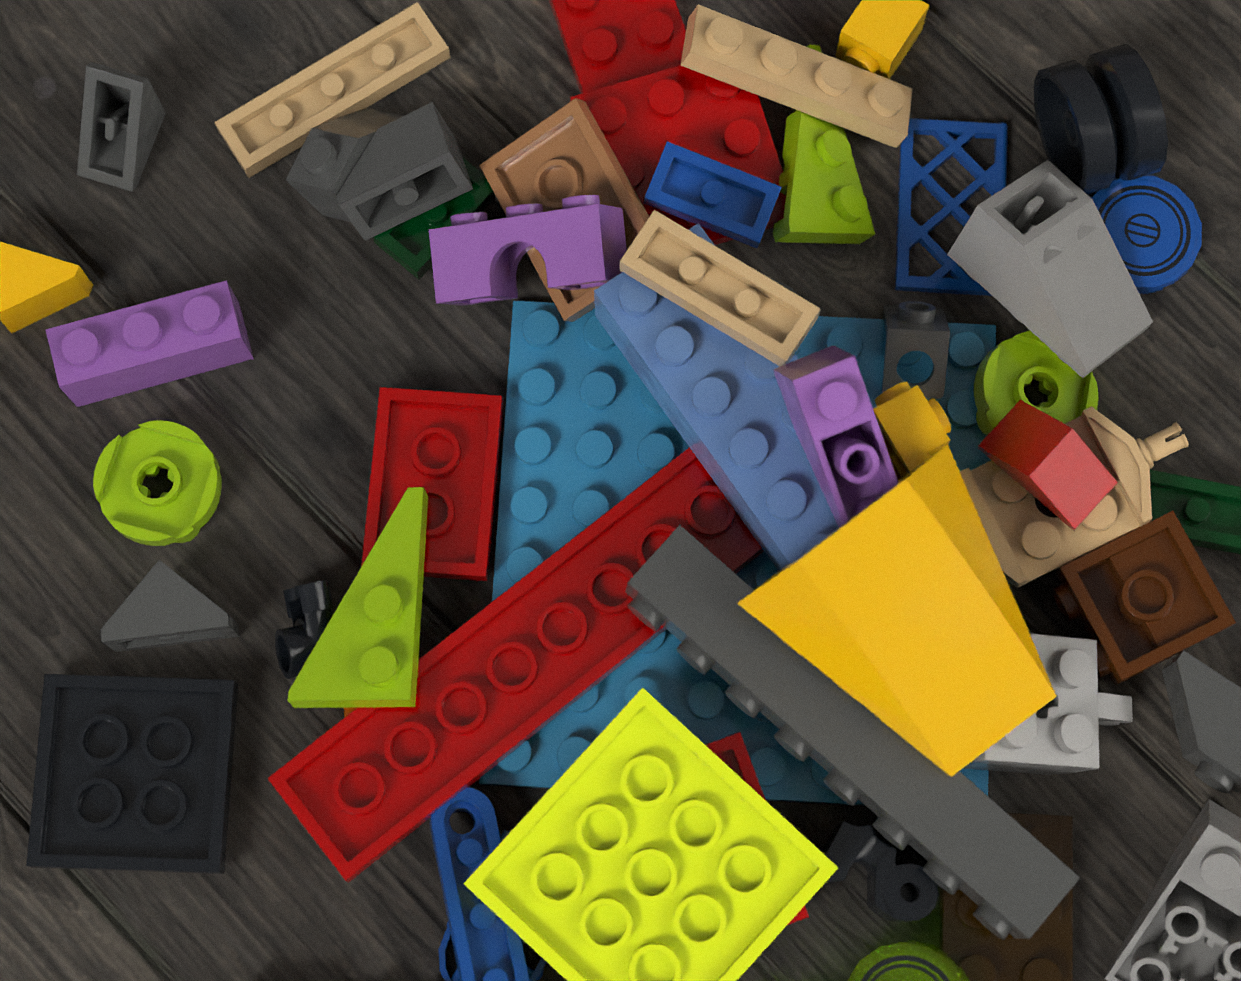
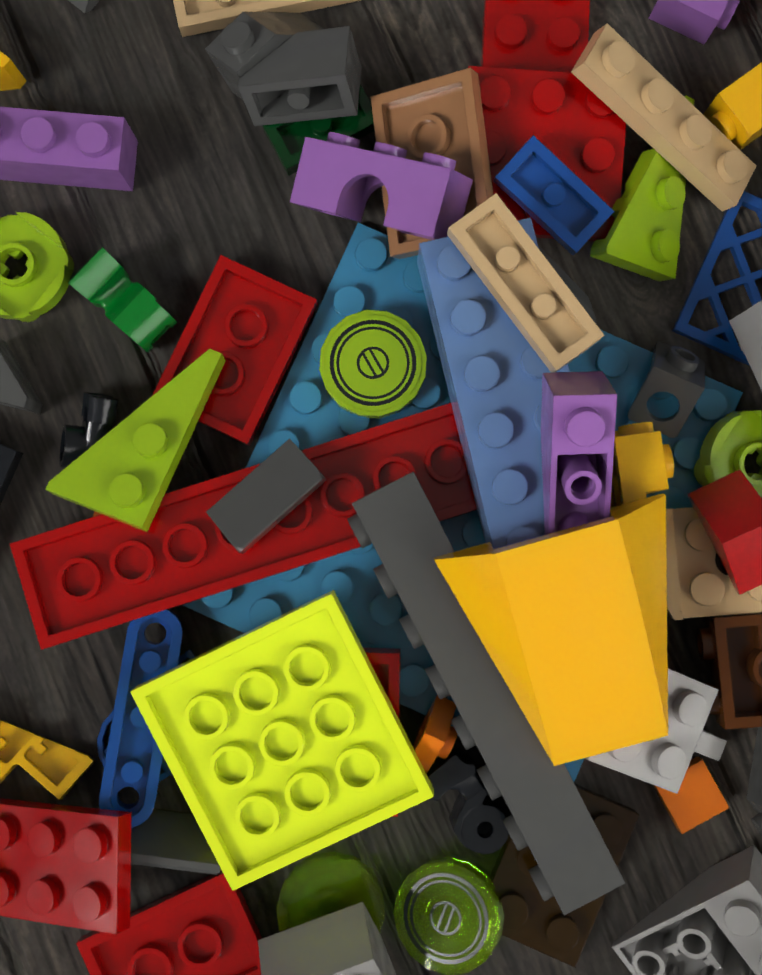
camera: 20 degrees right, 10 degrees up
none -> green leg [68,247,177,353]
none -> dark grey slope [206,438,327,554]
none -> lime tile [319,310,427,419]
none -> orange plate [413,695,458,774]
none -> orange tile [653,756,729,834]

